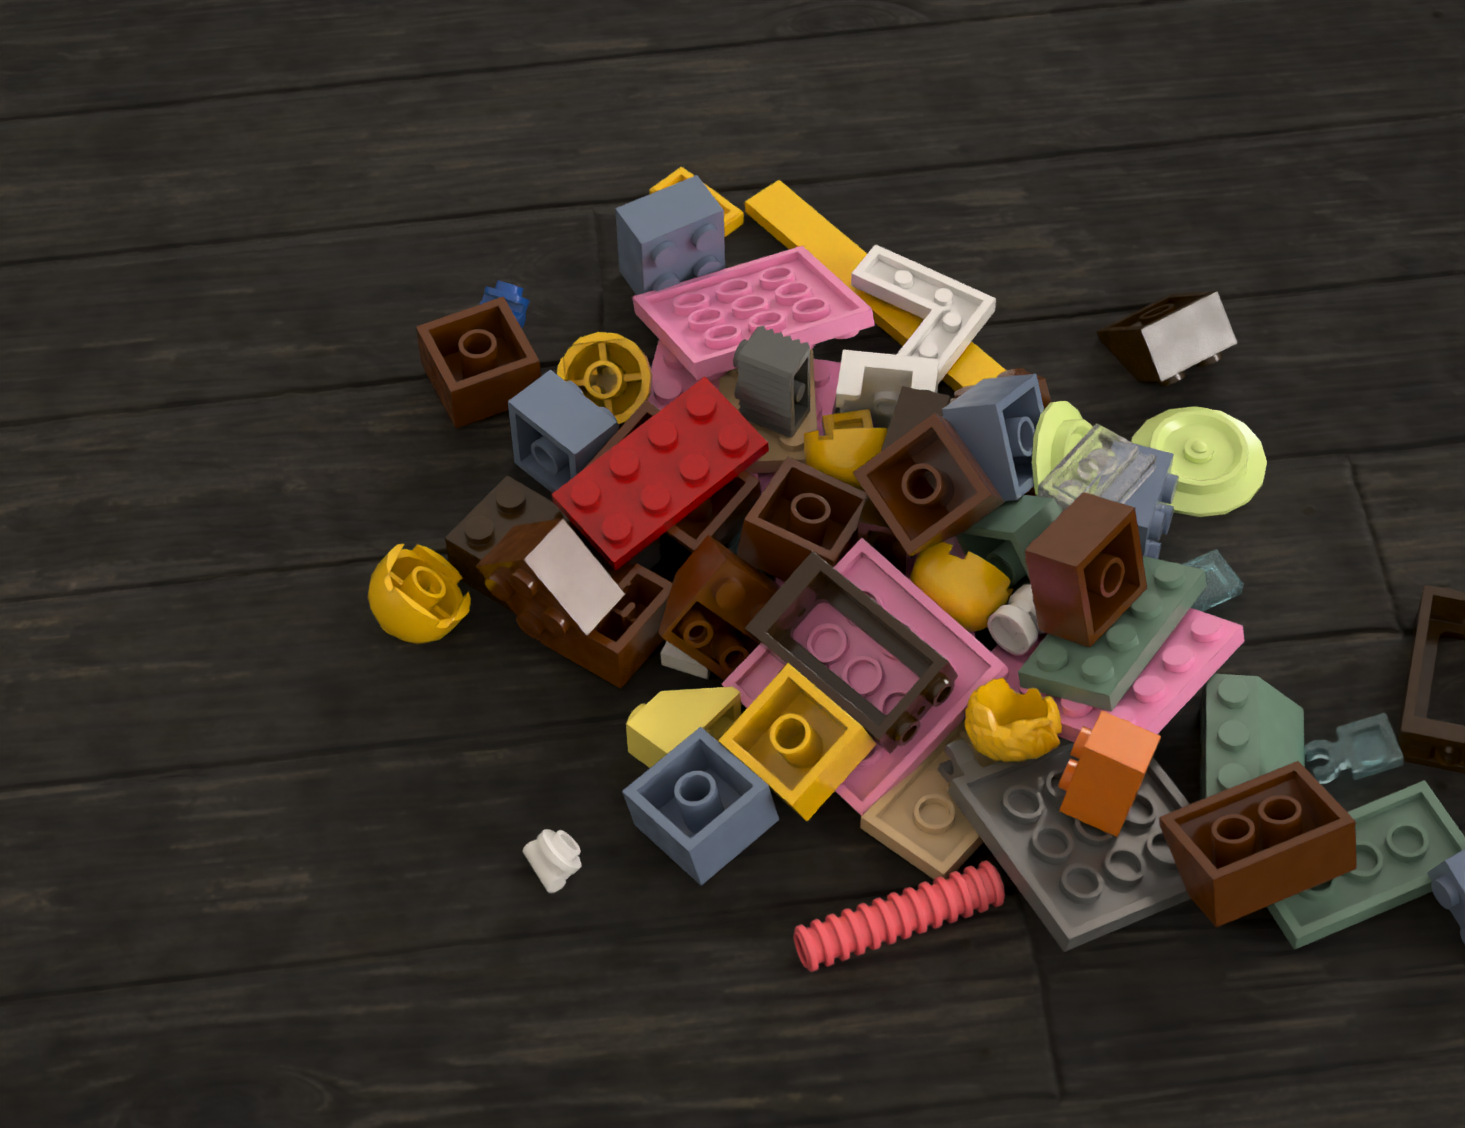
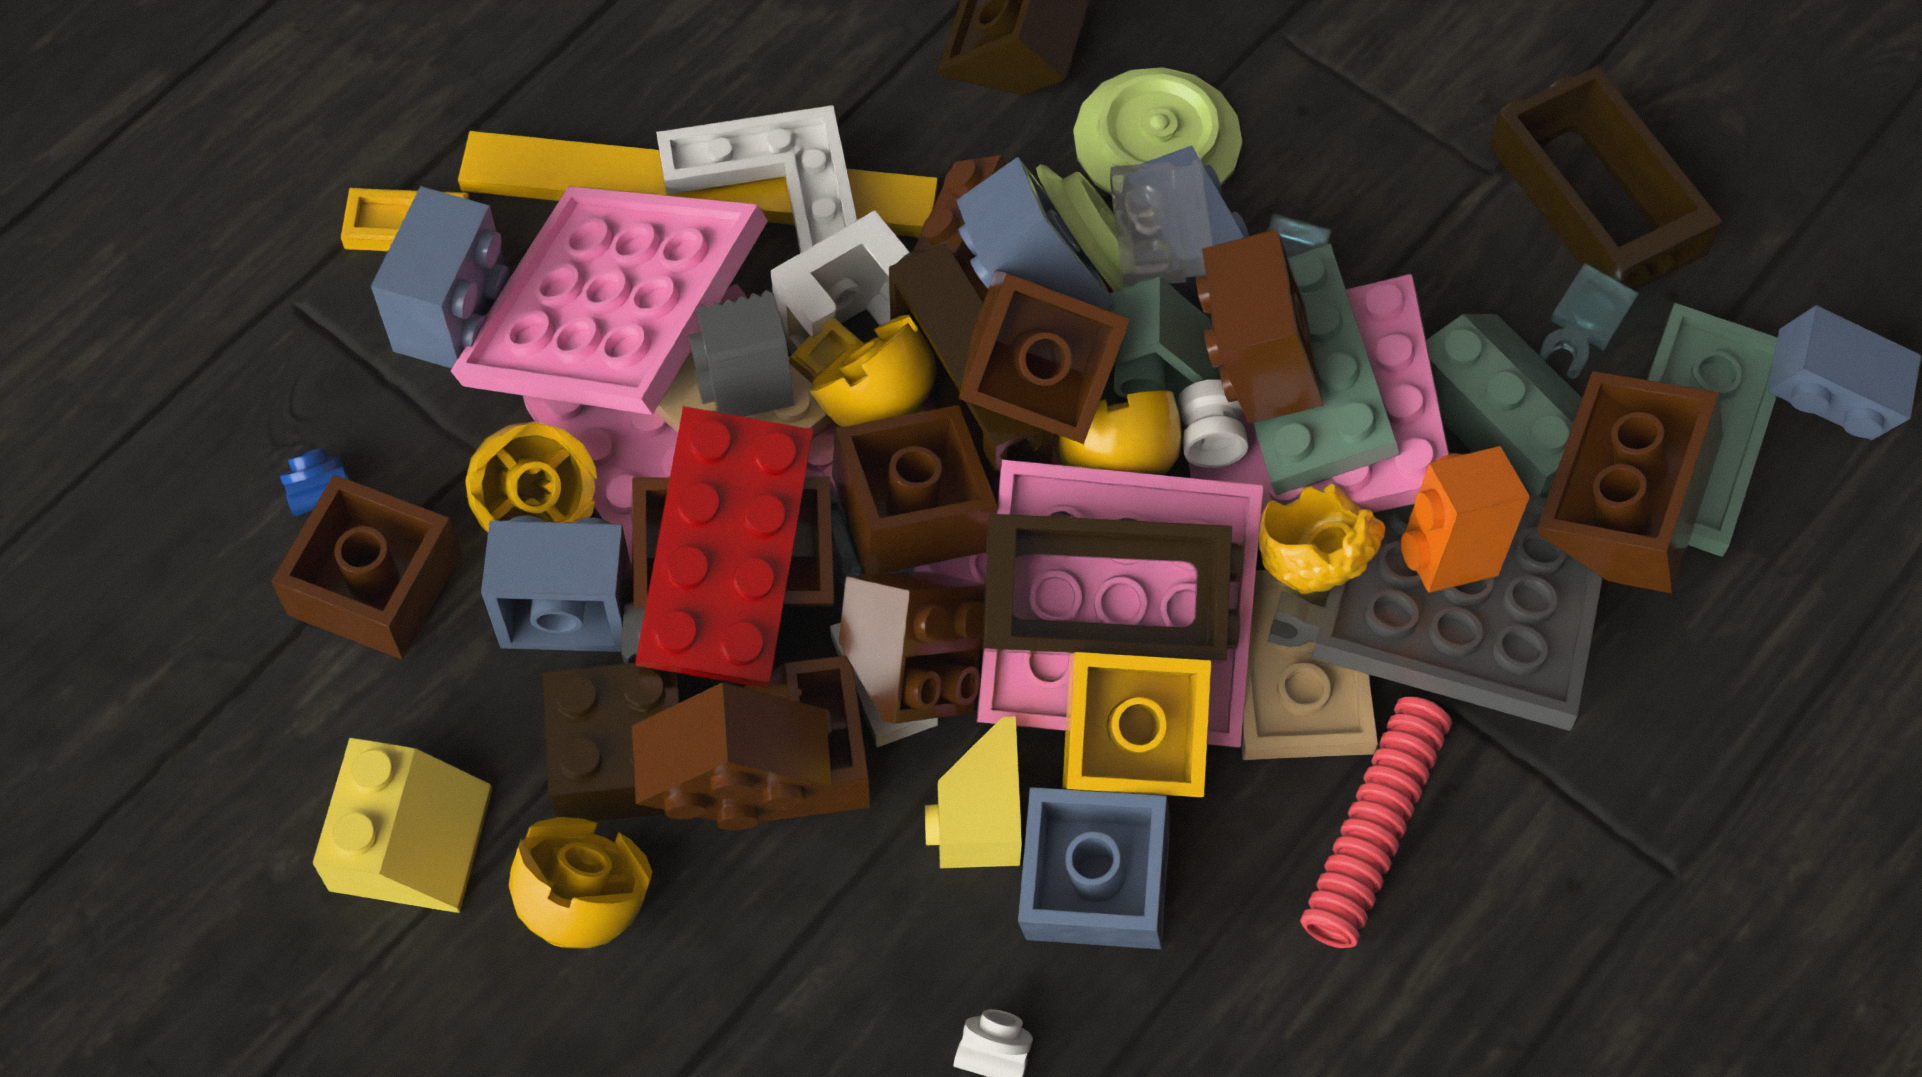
camera: 45 degrees left, 10 degrees up
none -> light yellow slope [313,738,493,913]

